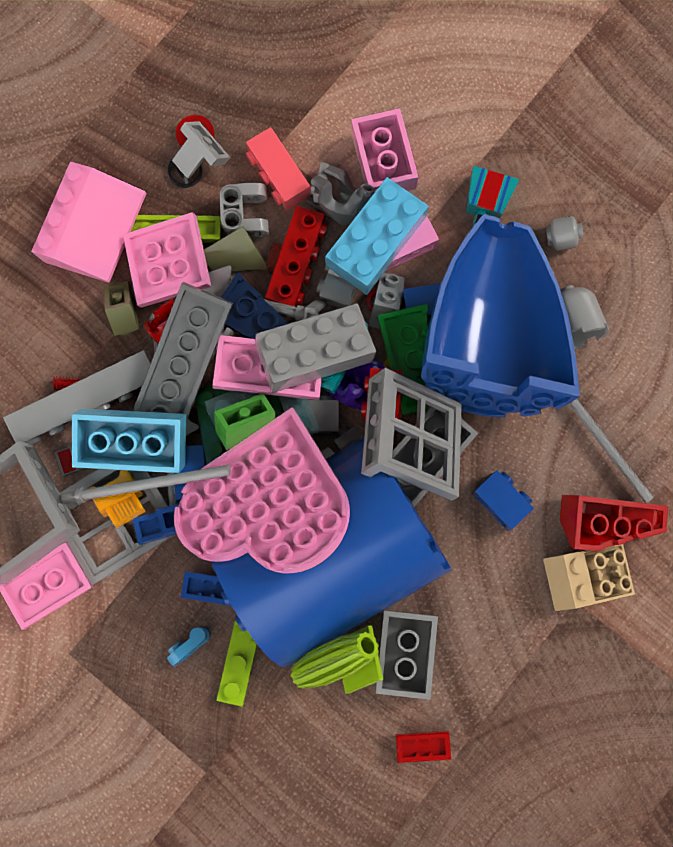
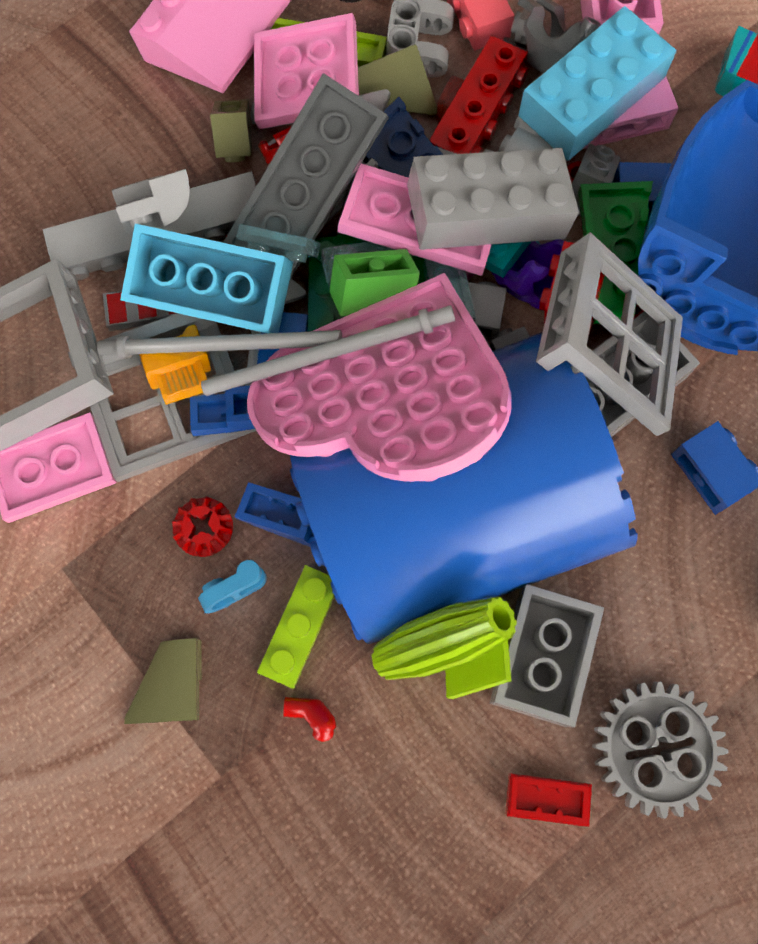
camera: 10 degrees right, 5 degrees down
none -> brick [111,169,190,235]
none -> olive slope [124,638,202,724]
none -> red gear [172,496,233,557]
none -> light grey bar [201,305,456,396]
none -> clear light blue plate [236,223,320,263]
none -> red arm [283,697,336,742]
none -> light grey gear [592,681,729,819]

